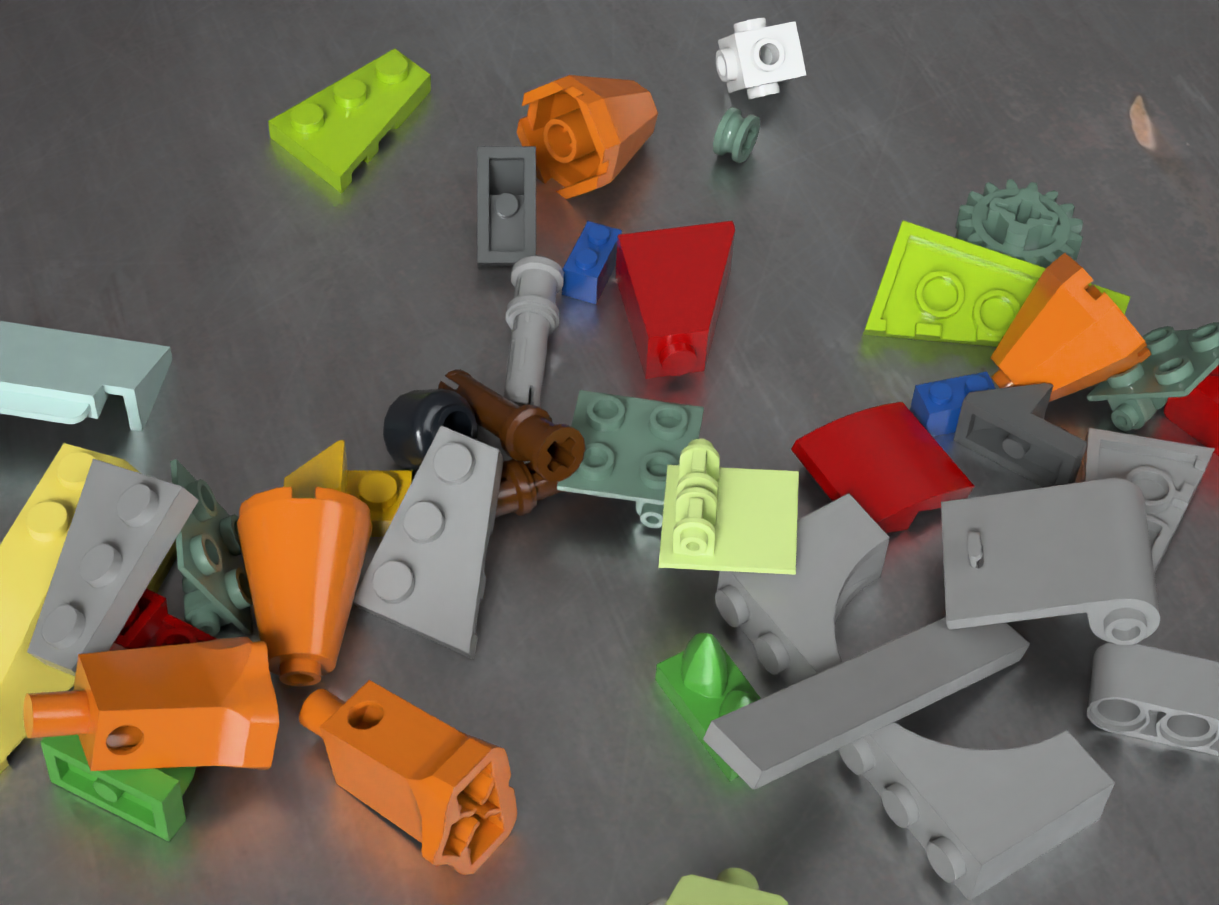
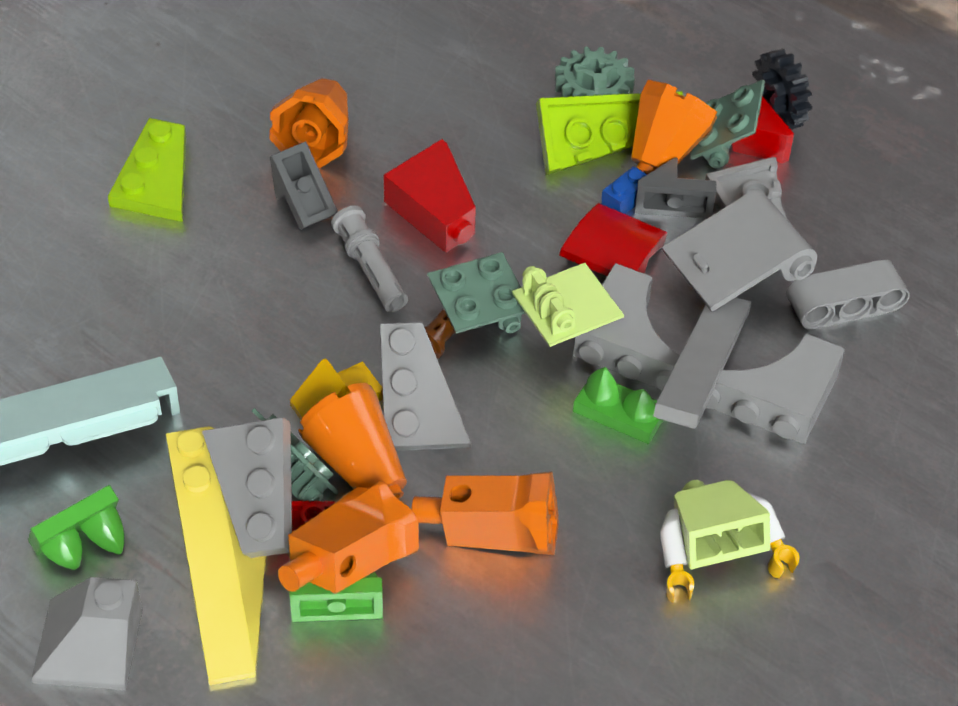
camera: 30 degrees left, 0 degrees up
black head [383,389,478,472] -> none
reddish brown pin [438,369,585,482] -> none
blue piece [562,221,622,304] -> none
sand green bush [713,107,760,163] -> none
white brick [716,17,806,100] -> none

